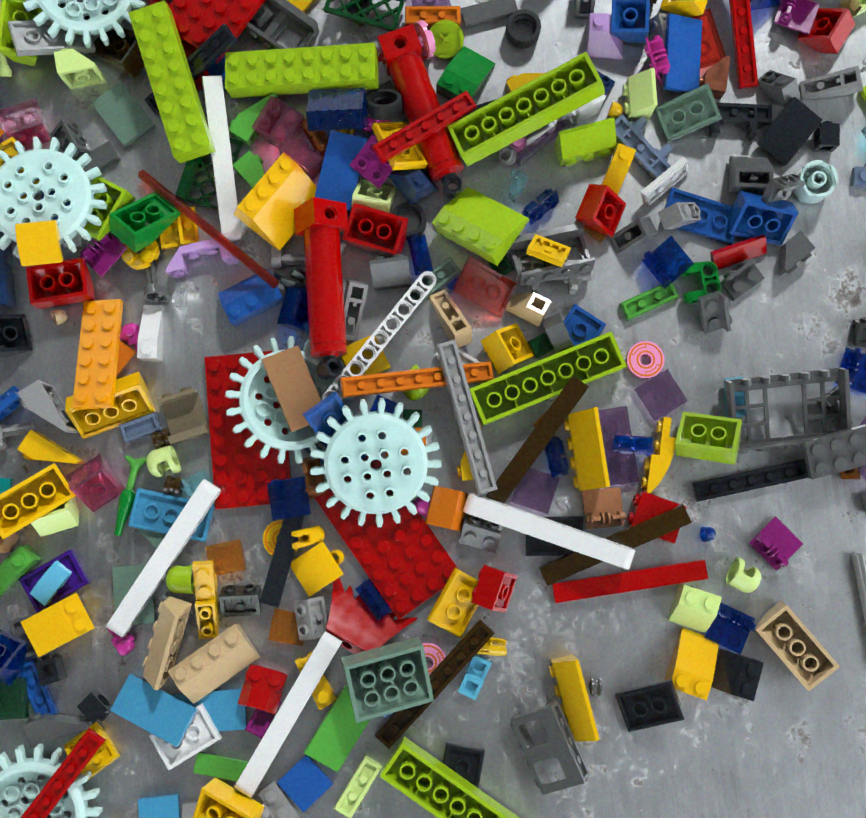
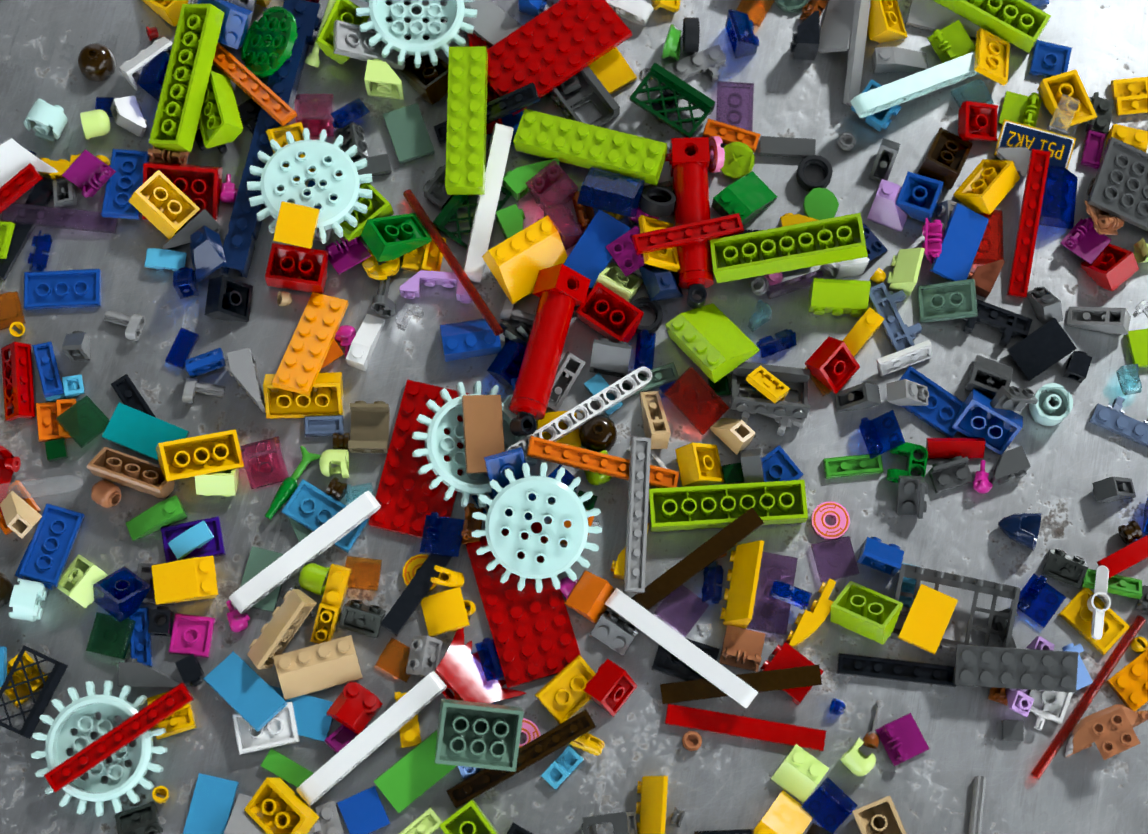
camera: 20 degrees right, 10 degrees down
yellow slope [17,430,85,465] -> none
none -> dark pink tile [169,613,215,658]
none -> clear blue hinge [330,98,370,129]
none -> dark grey bracket [423,164,453,209]
none -> dark brown cylinder [579,415,617,452]
none -> medium azure slope [584,373,623,416]
none -> nougat plate [682,731,702,751]
none -> bright green hat [803,188,839,220]
none -> blue slope [857,537,904,576]
none -> hinge [862,700,884,749]
none -> yellow tile [898,584,958,654]
none -> dark pink piece [973,460,993,494]
none -> dark blue helmet [998,512,1042,551]

